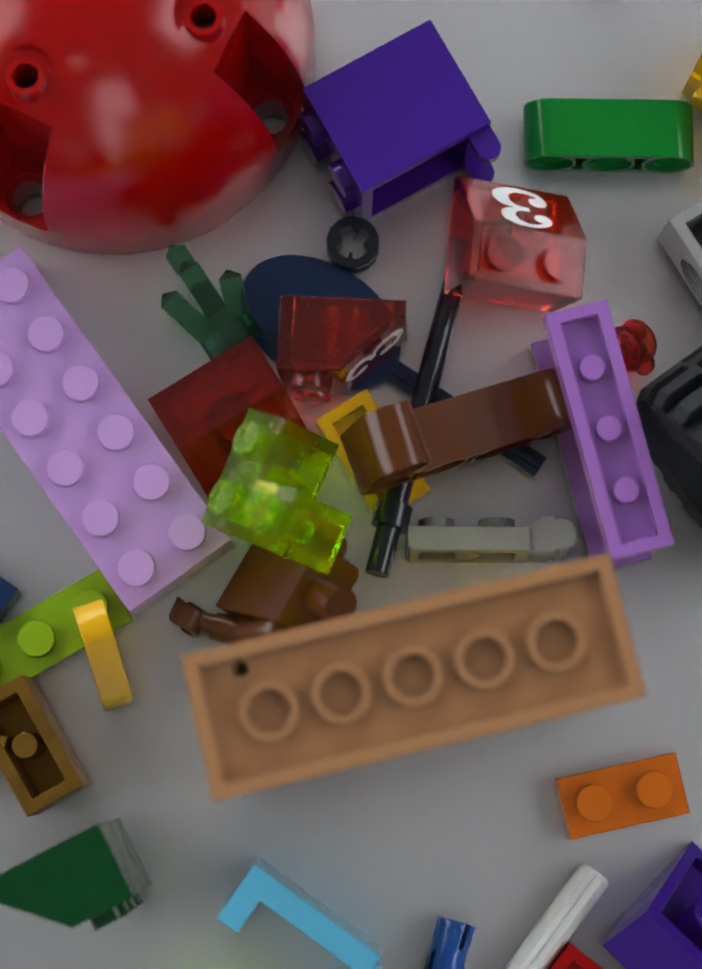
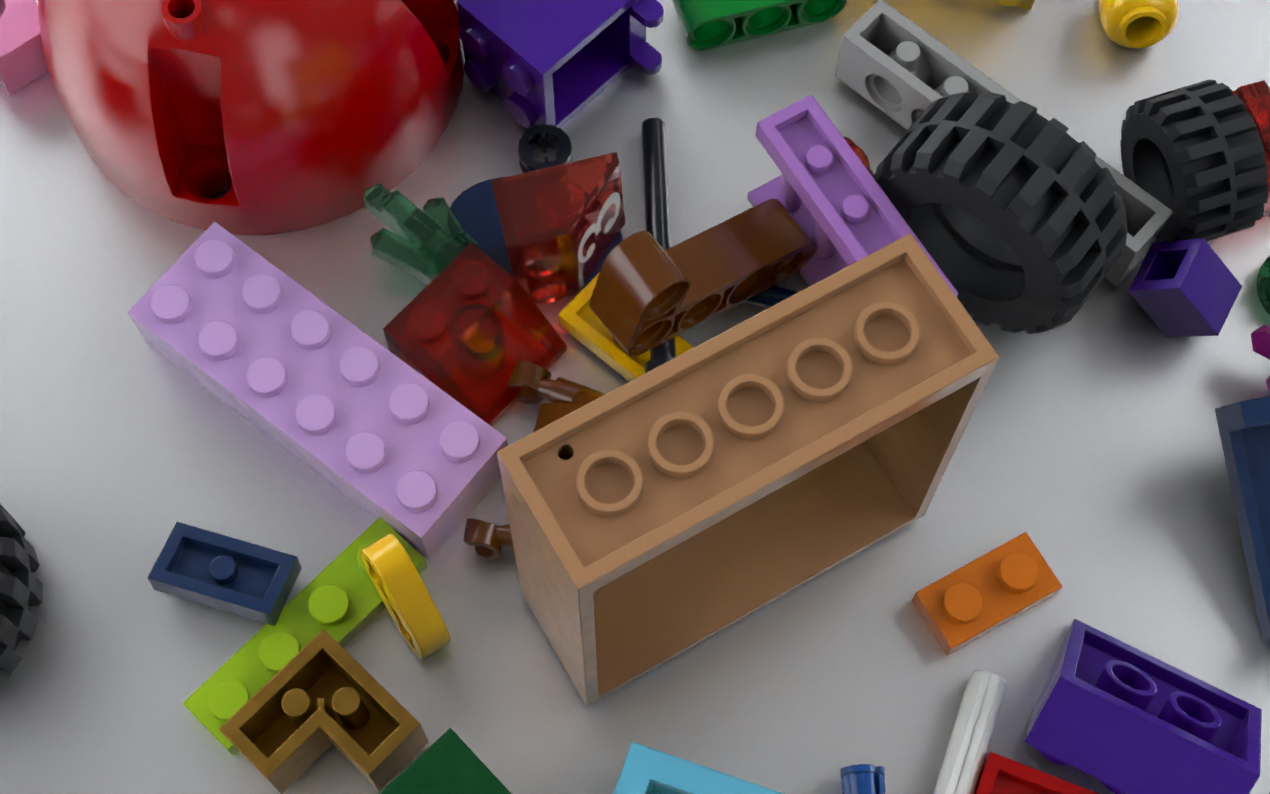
camera: 15 degrees left, 15 degrees down
clear neon green brick [201,408,352,575] -> none
clear red slope [444,176,587,312] -> none

